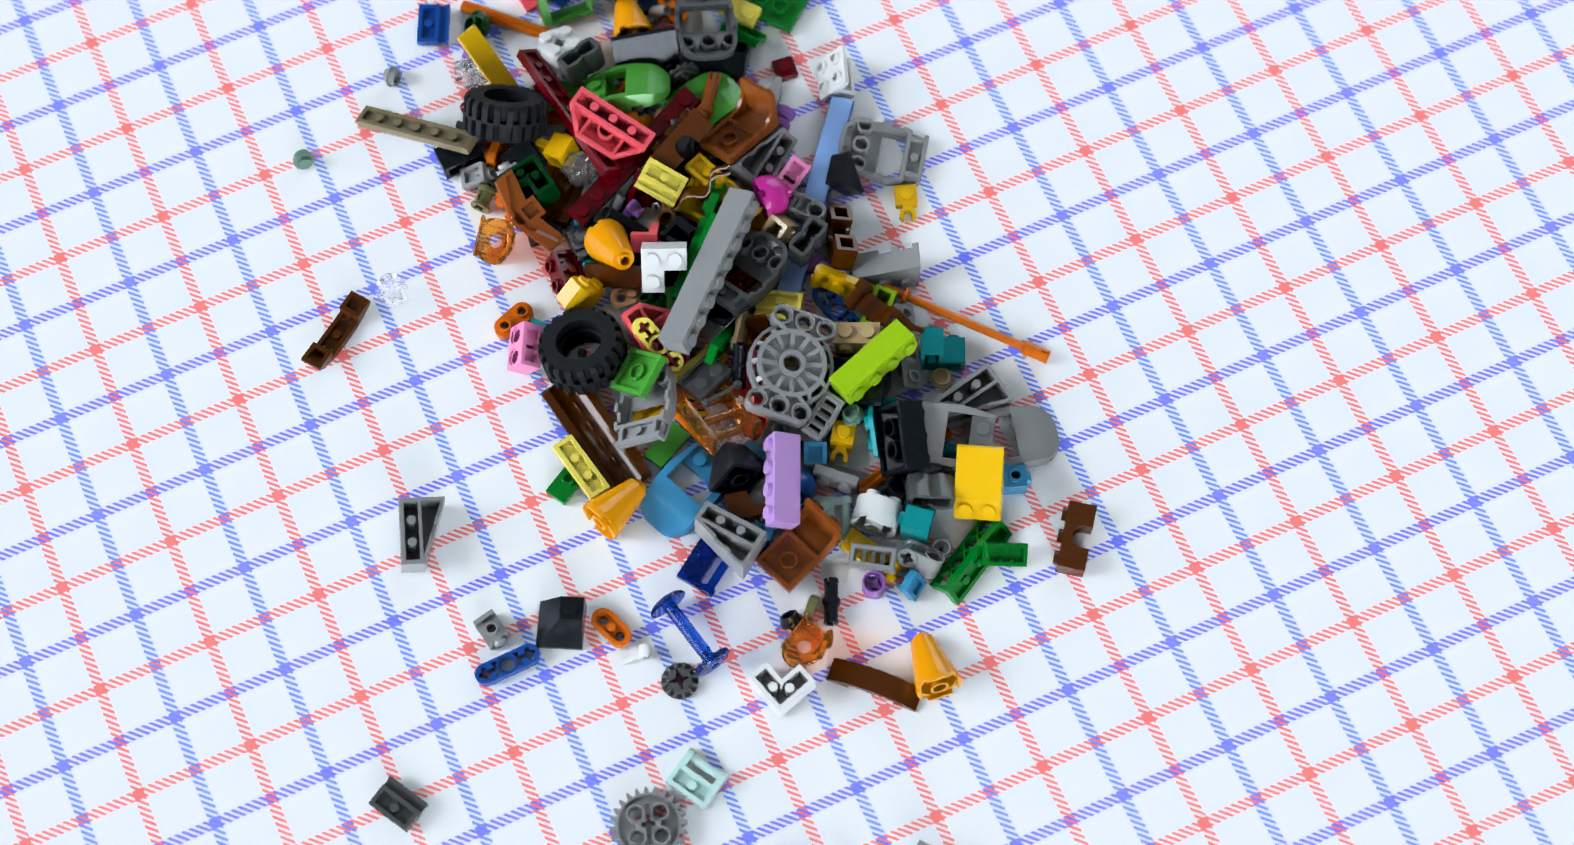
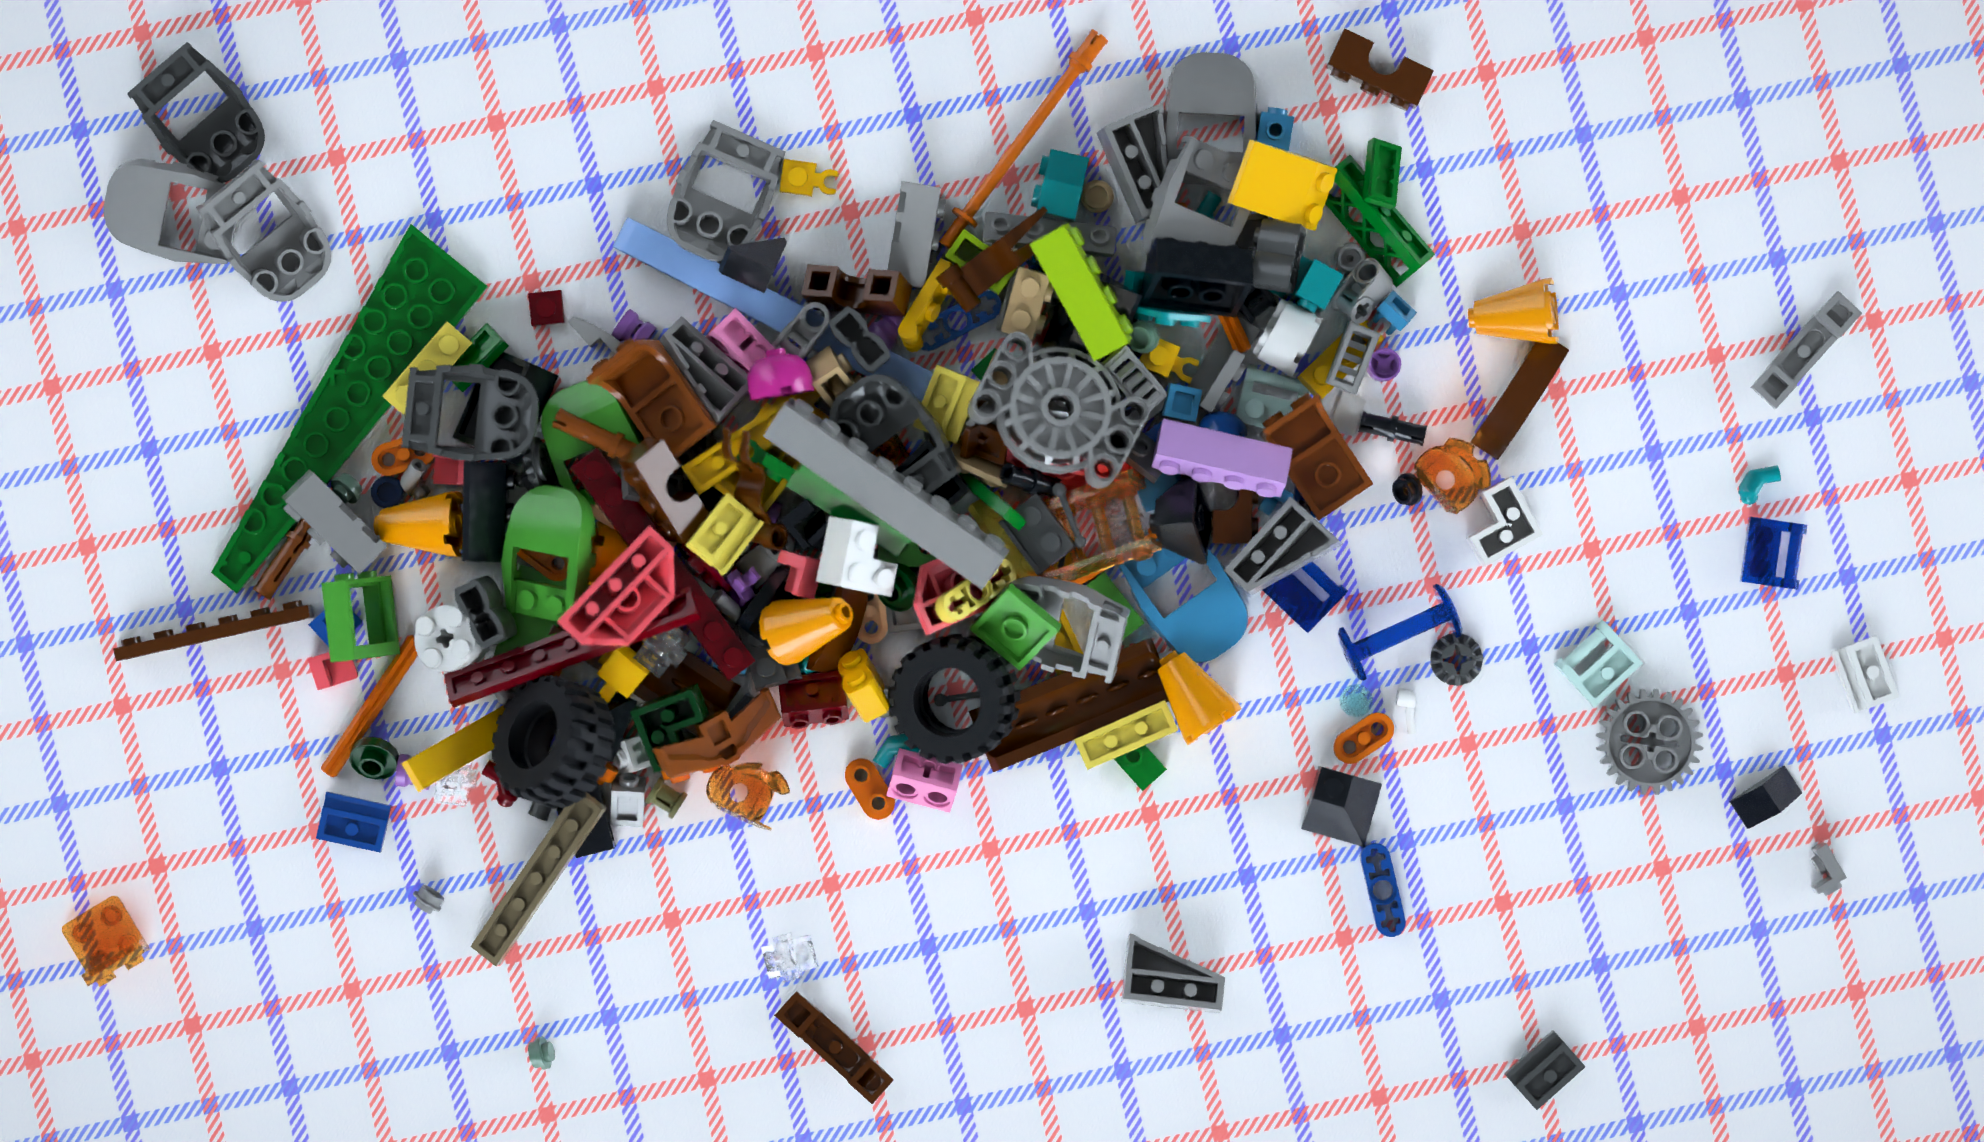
camera: 80 degrees left, 20 degrees up
light grey brick [473,609,510,650] -> none
olive tile [804,594,821,622] -> none
white bracket [816,45,856,101] -> none
none -> clear light blue plate [1339,684,1373,717]

